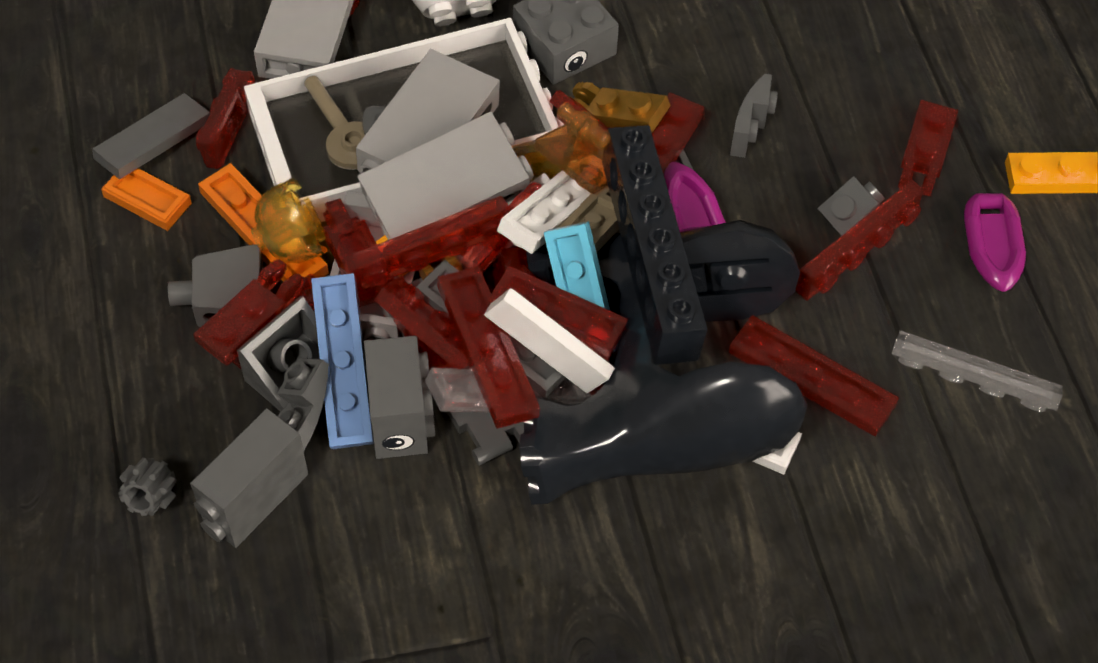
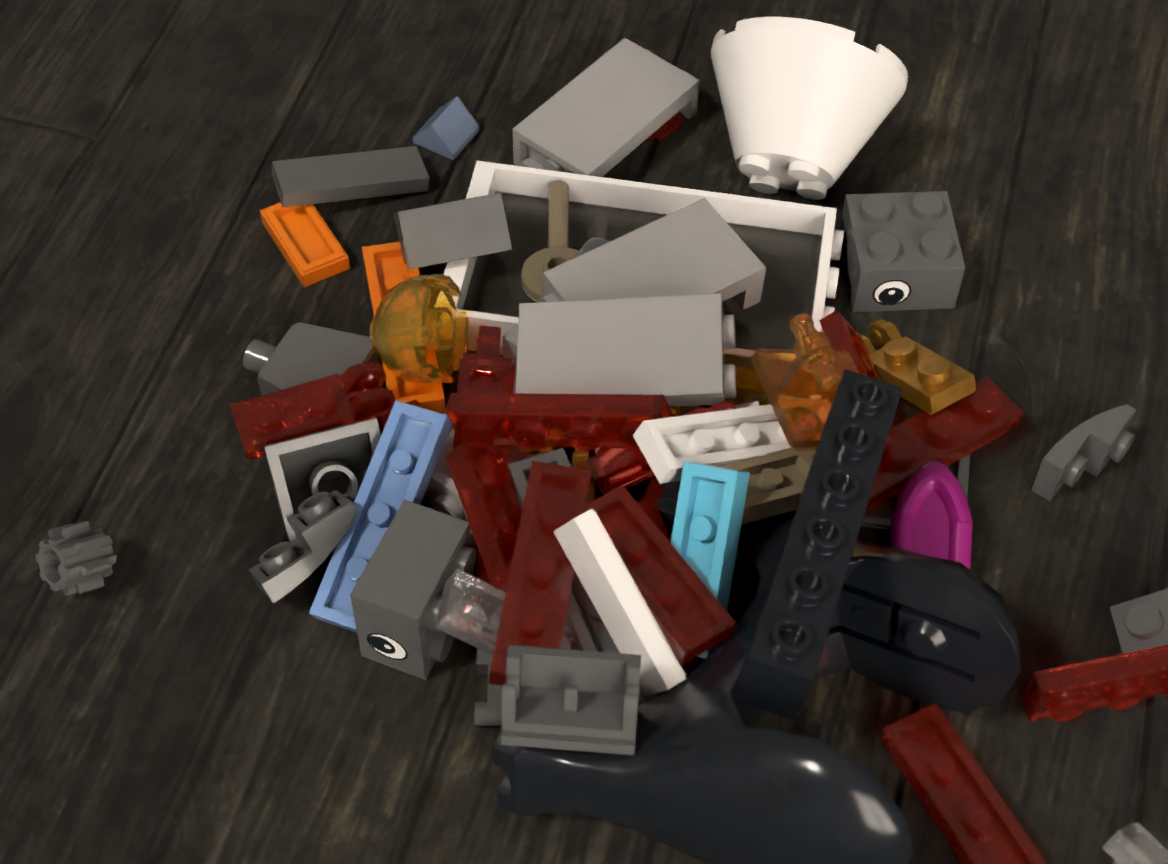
camera: 30 degrees right, 5 degrees down
dark grey brick [190,408,308,548] -> none
clear red hinge [196,68,255,169] -> none
none -> hinge [393,192,512,270]
none -> sand blue slope [412,96,479,160]
none -> dark grey hinge [501,645,641,755]

